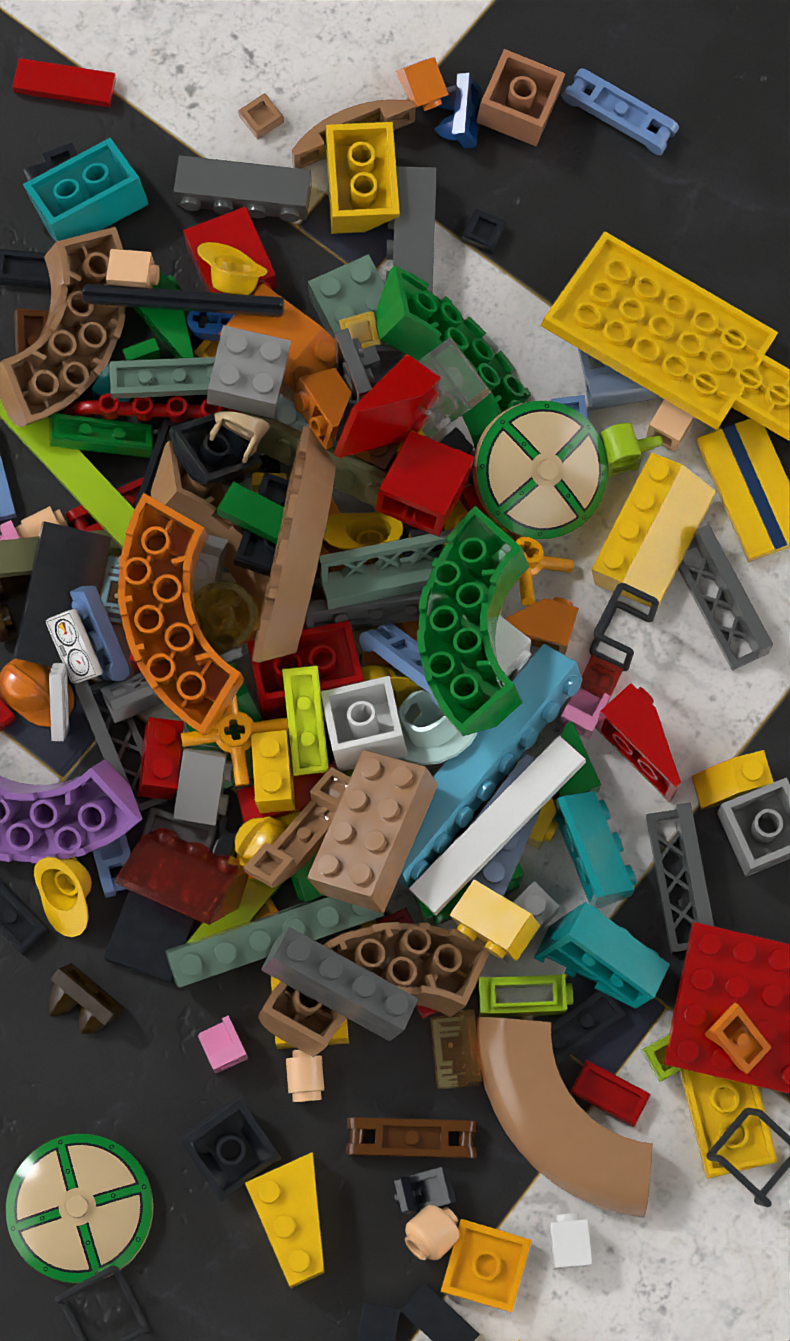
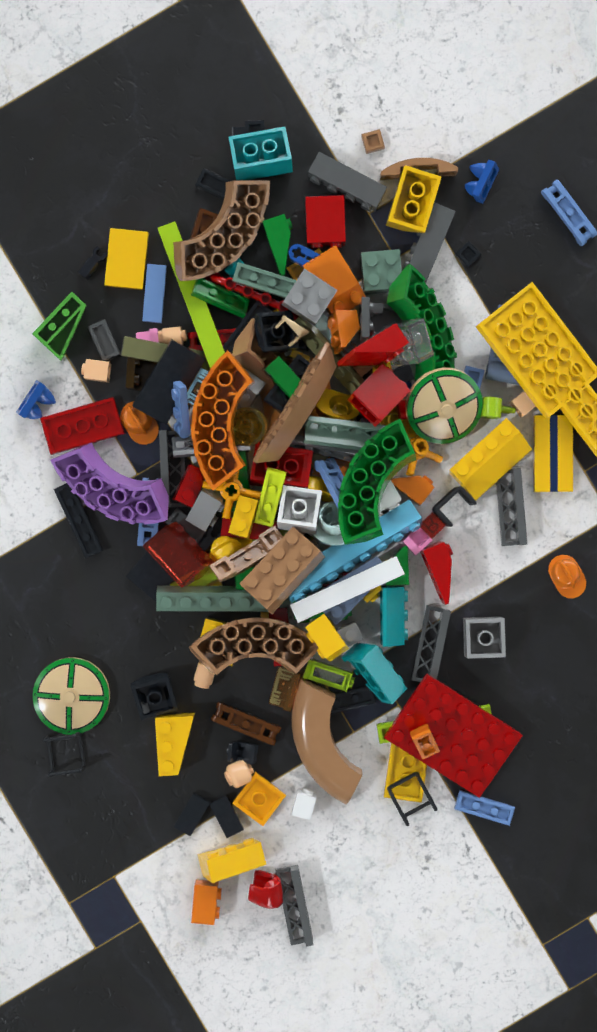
camera: 20 degrees right, 15 degrees up
red tile [12,58,116,108] -> none
yellow piece [34,857,92,937] -> none
slope [46,609,103,683] -> none
white tile [49,663,69,741] -> none
dark brown tile [49,963,125,1034] -> none
black axle [82,284,285,317] -> none
light nougat brick [106,249,160,288] -> none
green tile [123,338,161,361] -> none
yellow piece [197,242,267,295] -> none
bright pink panel [198,1016,248,1074] -> none
dark grey brick [261,927,418,1041] -> none
yellow tile [339,311,382,349] -> none
orange slope [396,57,448,111] -> none
nougat brick [476,49,566,147] -> none
red tile [570,1060,651,1127] -> none
yellow slope [691,750,774,810] -> none

